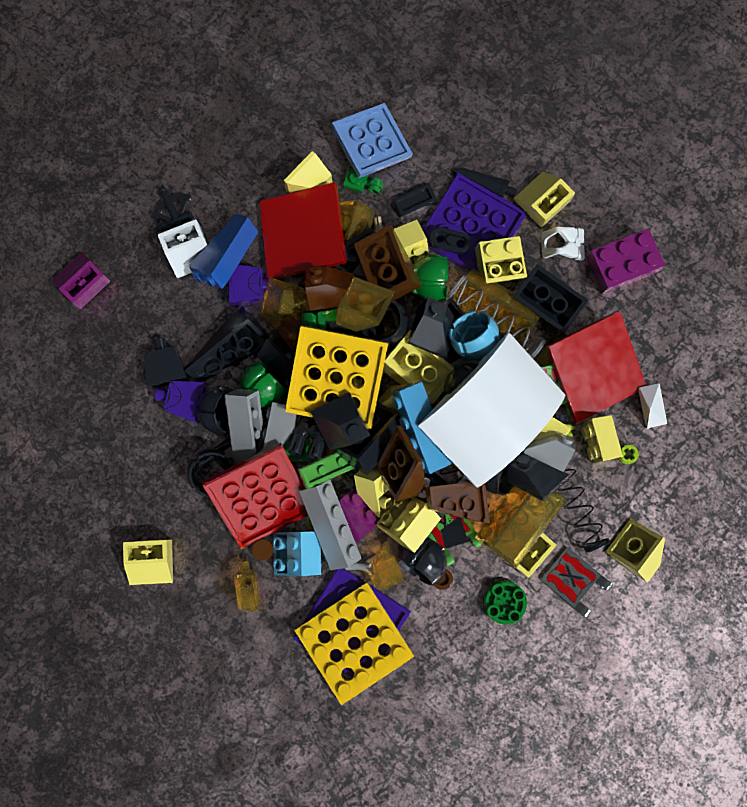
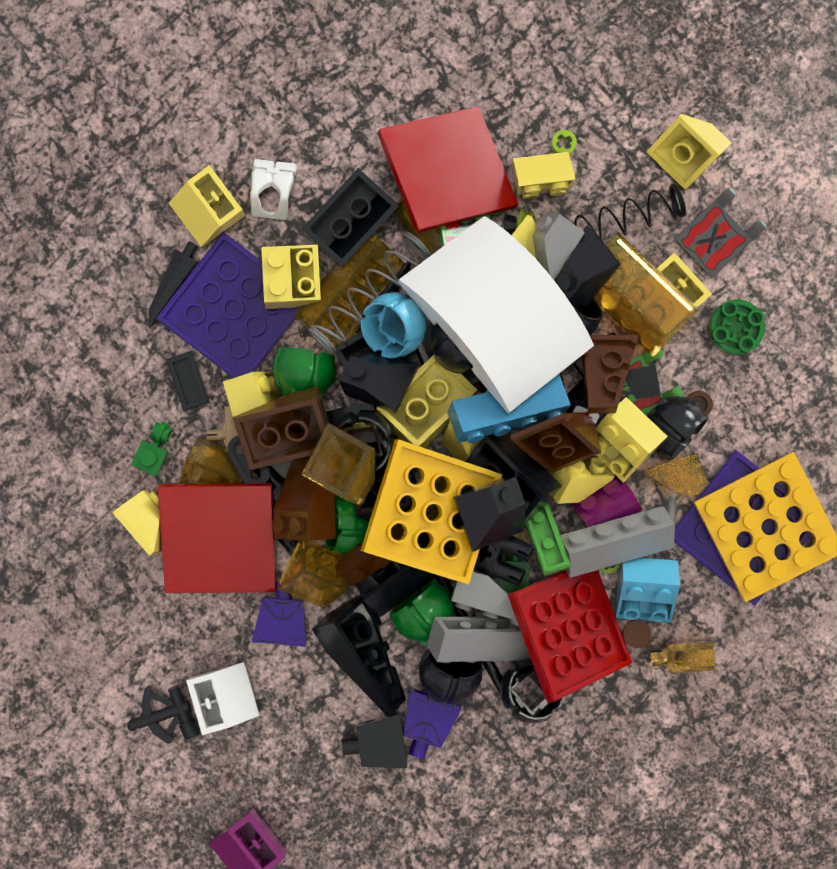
camera: 85 degrees left, 5 degrees up
light yellow slope [123,540,173,585] -> none
blue slope [188,214,258,289] -> none
medium blue plate [331,103,413,178] -> none
black plate [430,227,471,254] -> none
magenta brick [586,228,665,294] -> none
white slope [638,383,667,428] -> none

